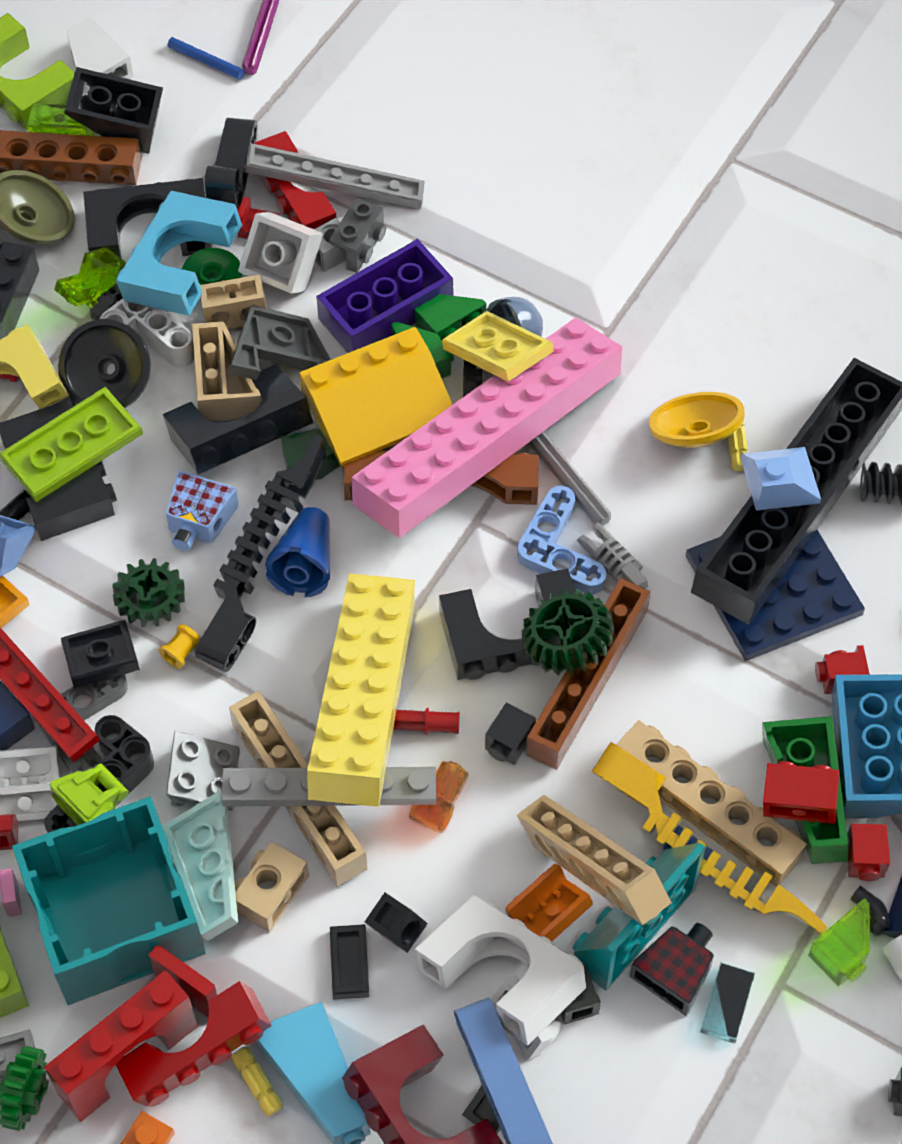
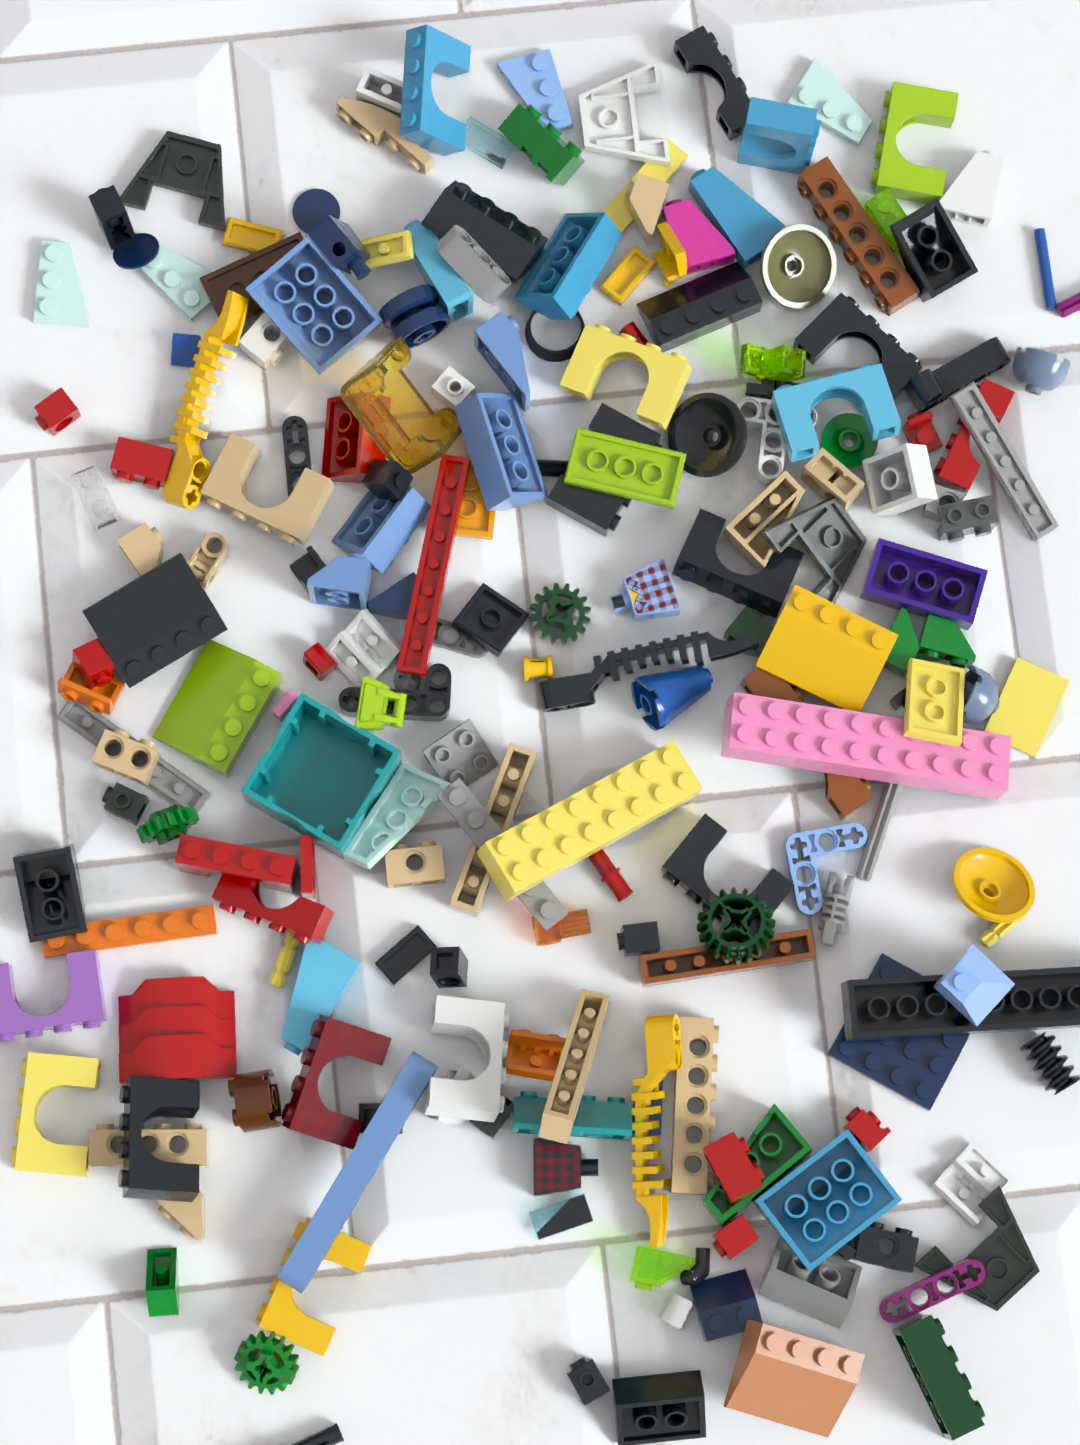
camera: 45 degrees right, 20 degrees up
none -> light yellow tile [984,657,1069,758]
none -> sand blue cylinder [1012,347,1071,395]

